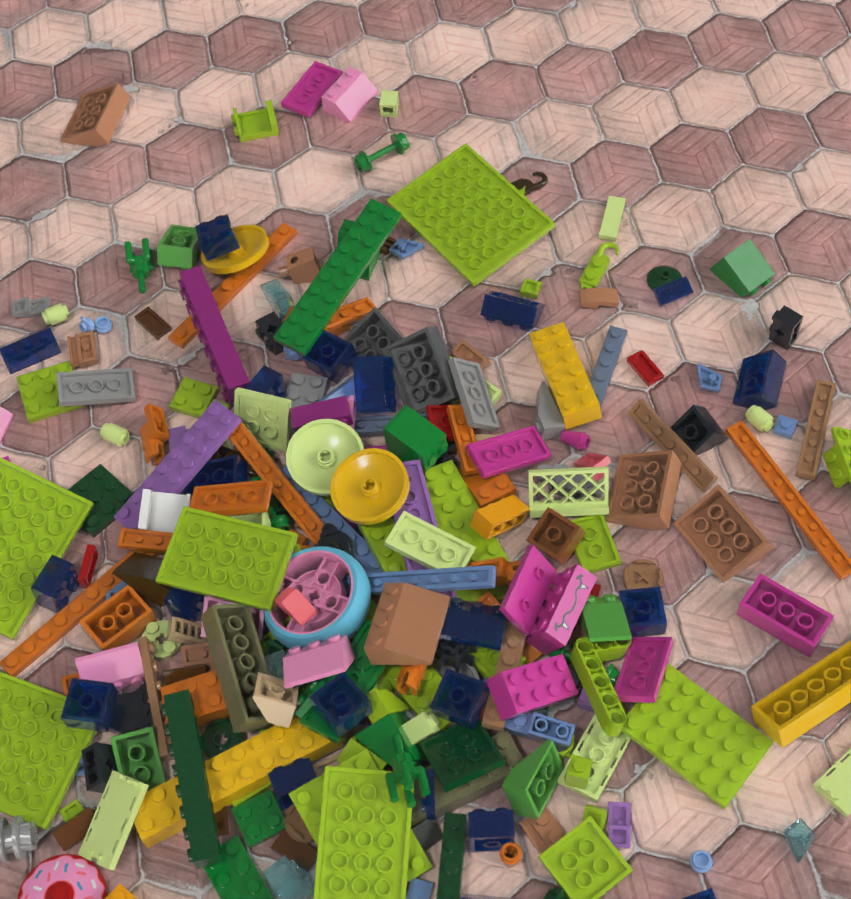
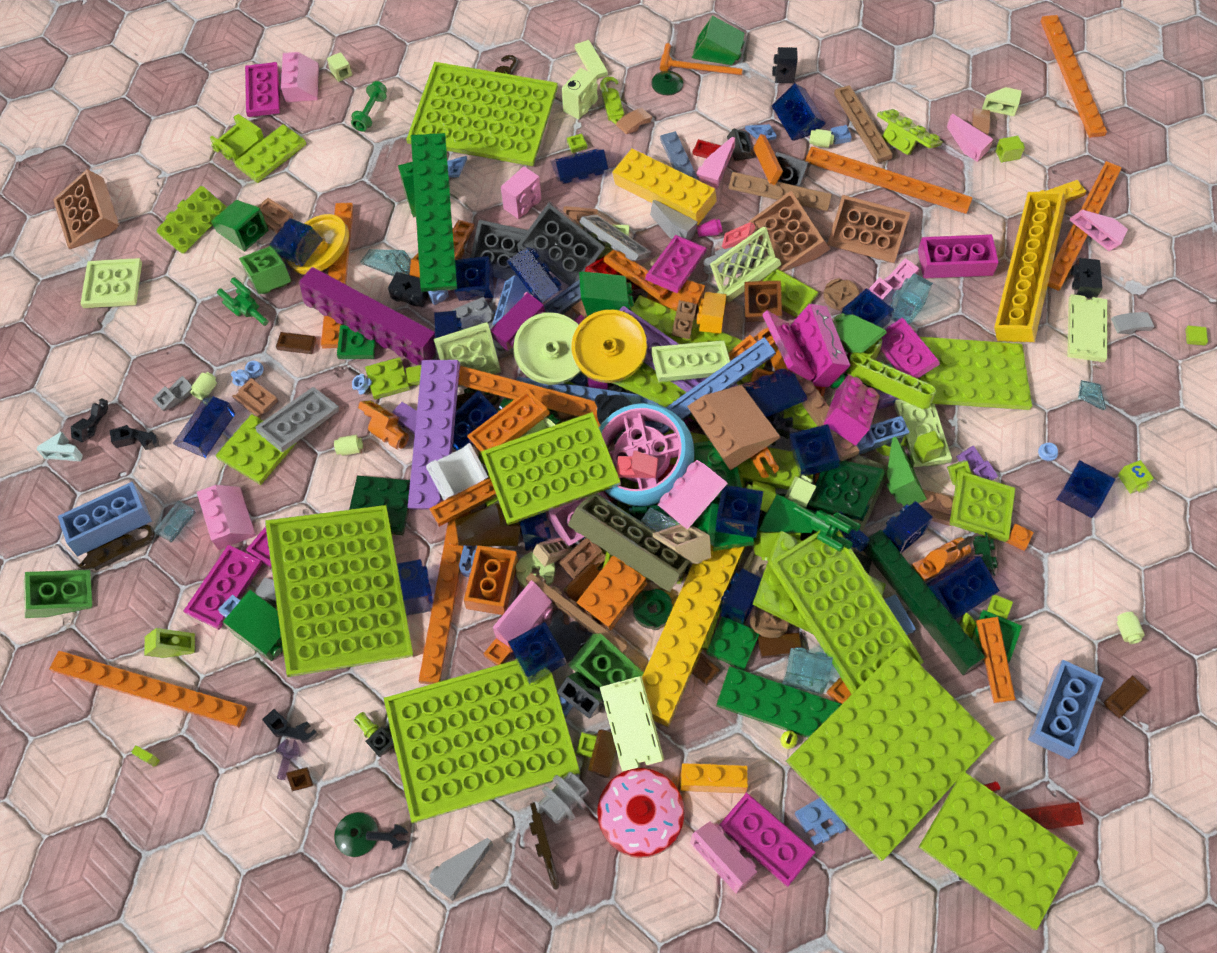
camera: 40 degrees left, 5 degrees up
red tile [77,544,99,589] -> none
dark green brick [161,689,223,869] -> none
nougat torso [278,247,321,284] -> none
orange cone [499,842,522,868] -> none
clear blue plate [653,276,694,307] -> none
none -> yellowish green plate [81,258,142,308]
none -> lime bracket [156,186,227,254]
none -> green slope [211,200,269,252]
none -> lime plate [234,124,307,183]
none -> nougat plate [258,198,294,233]
none -> green plate [337,325,376,359]
none -> light blue plate [352,374,372,395]
none -> bright pink brick [501,167,541,219]
none -> yellowish green brick [562,68,598,119]
none -> orange bar [659,43,742,75]
none -> medium nougat slope [671,300,697,339]
none -> bright pink slope [697,137,735,189]
none -> pearl dark grey slope [727,128,754,161]
none -> orange tile [753,134,783,185]
none -> bright pink arch [867,258,919,304]
none -> clear light blue brick [888,273,933,325]
none -> orange plate [911,537,971,582]

